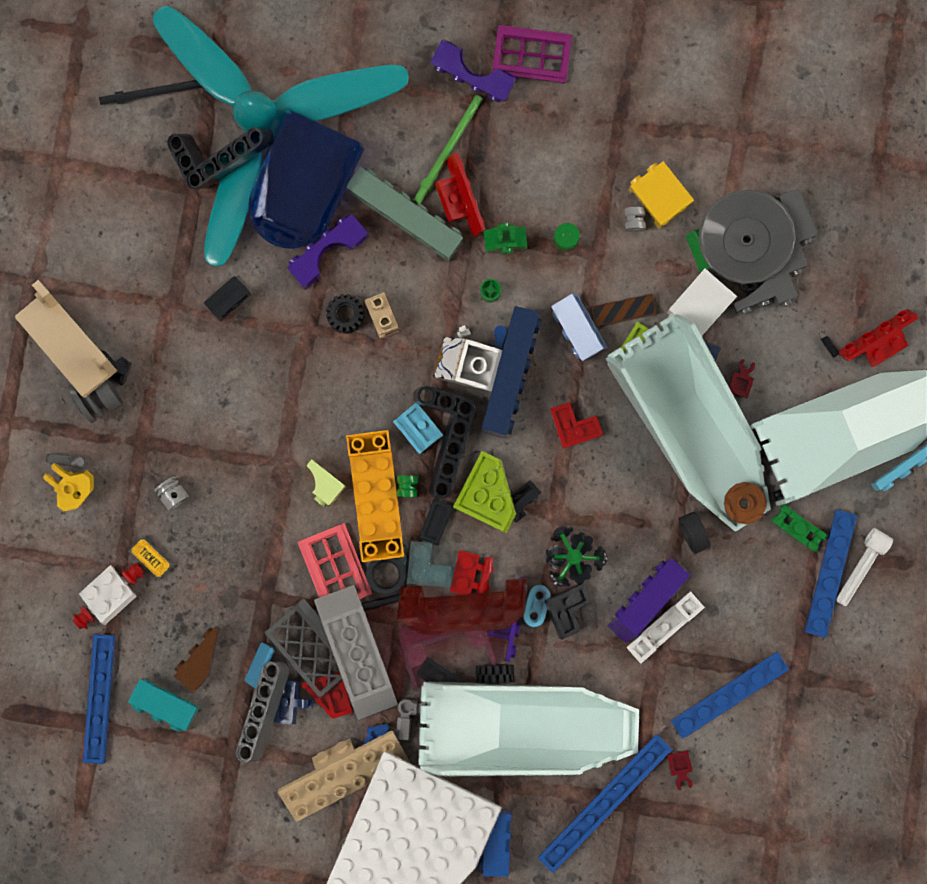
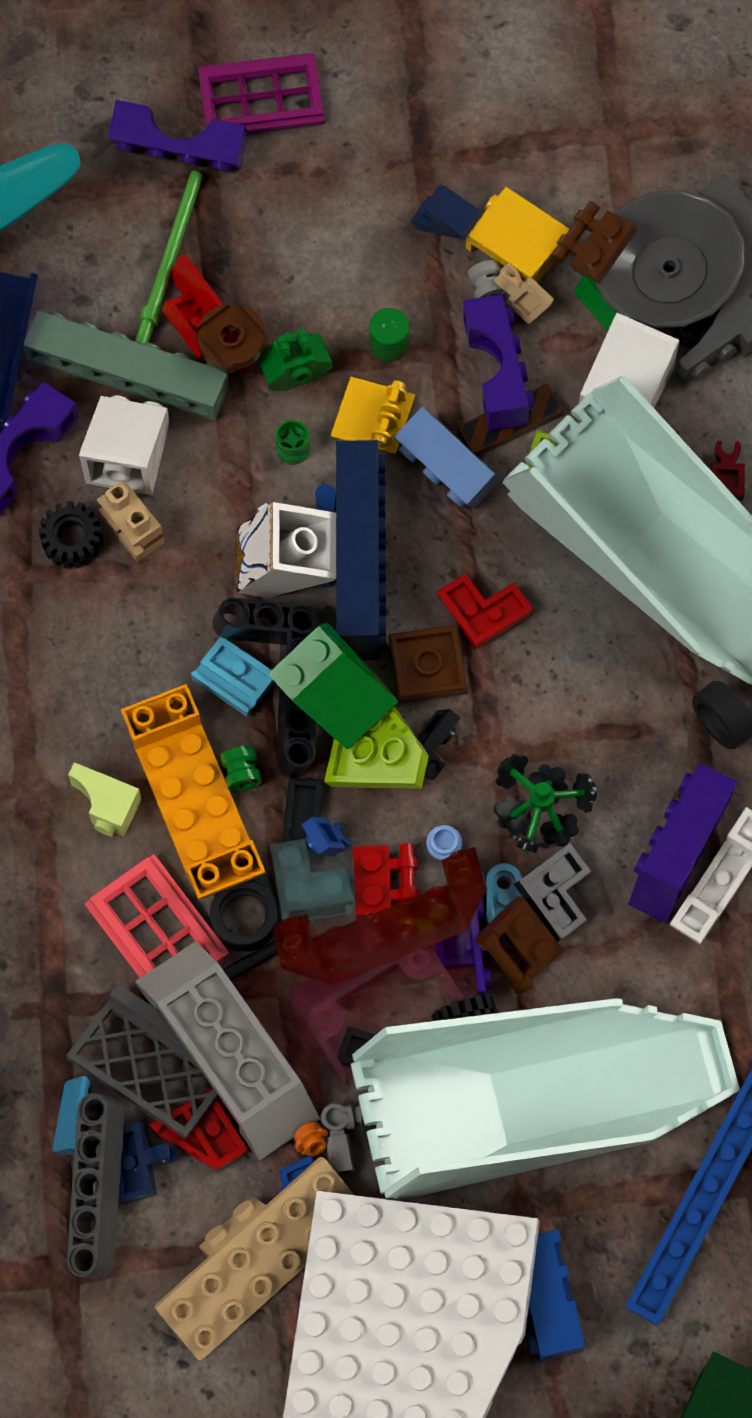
camera: 10 degrees left, 15 degrees down
none -> white slope [79,395,170,495]
none -> reddish brown plate [197,304,266,374]
none -> green slope [268,623,399,749]
none -> orange plate [294,1122,329,1156]
none -> blue plate [302,817,353,856]
none -> yellow hinge [330,377,415,455]
none -> reddish brown plate [388,625,468,703]
none -> dark blue slope [411,185,482,240]
none -> light blue plate [426,825,462,861]
none -> dark purple arch [463,294,534,431]
none -> reddish brown plate [476,896,563,994]
none -> tan plate [494,262,554,324]
none -> reddish brown plate [552,201,637,284]

